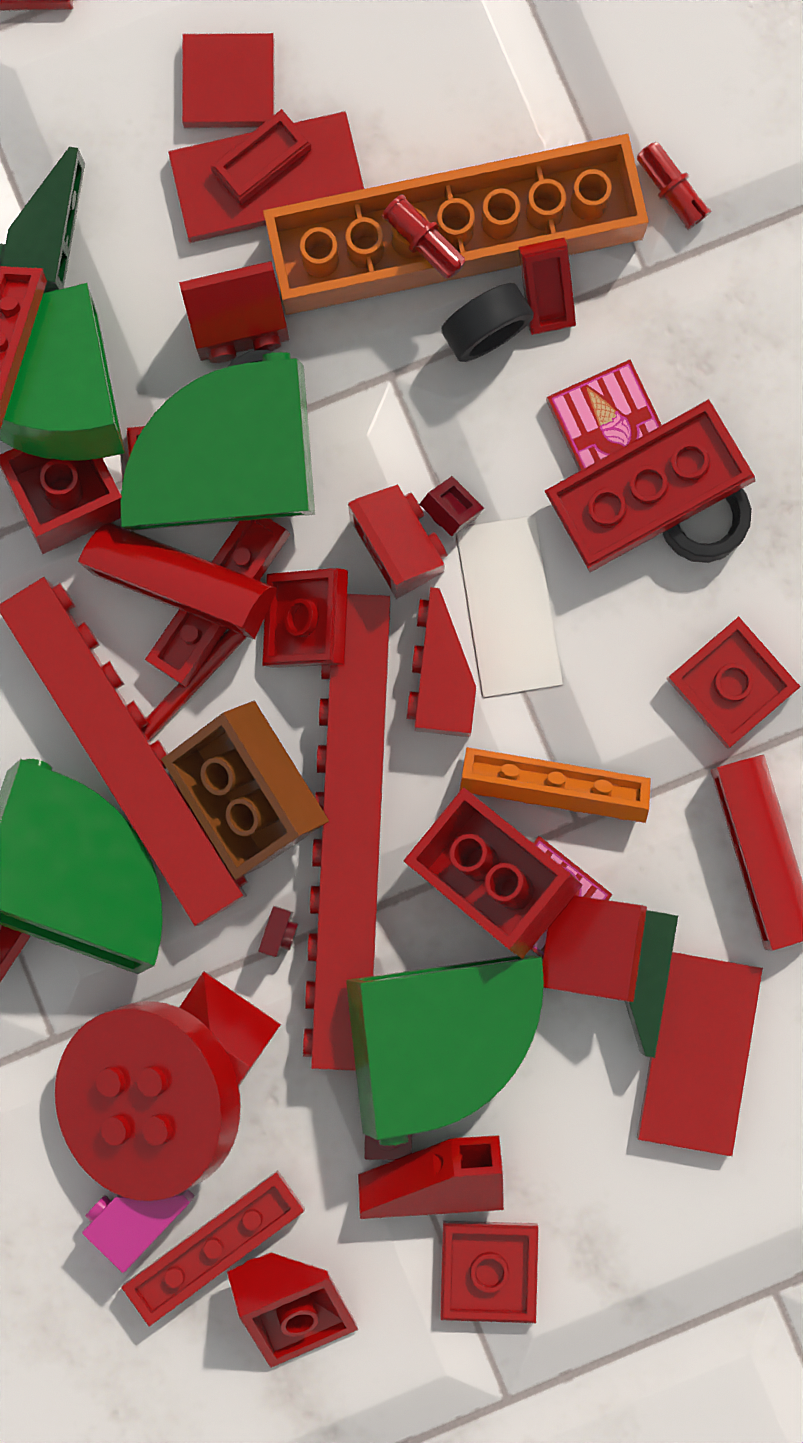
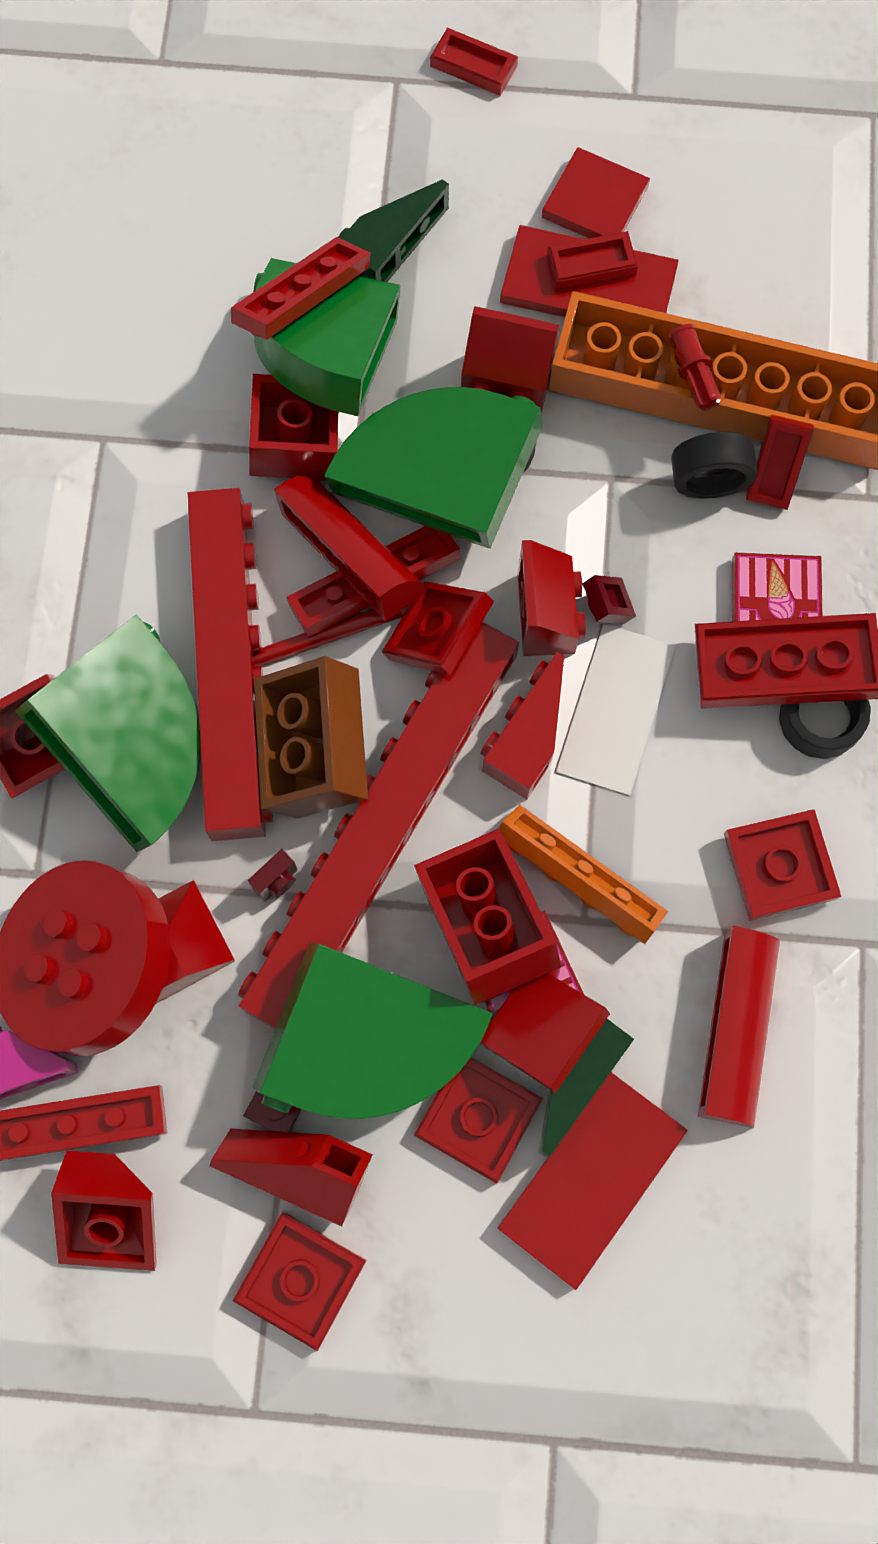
camera: 25 degrees right, 10 degrees down
none -> red tile [414,1057,543,1184]

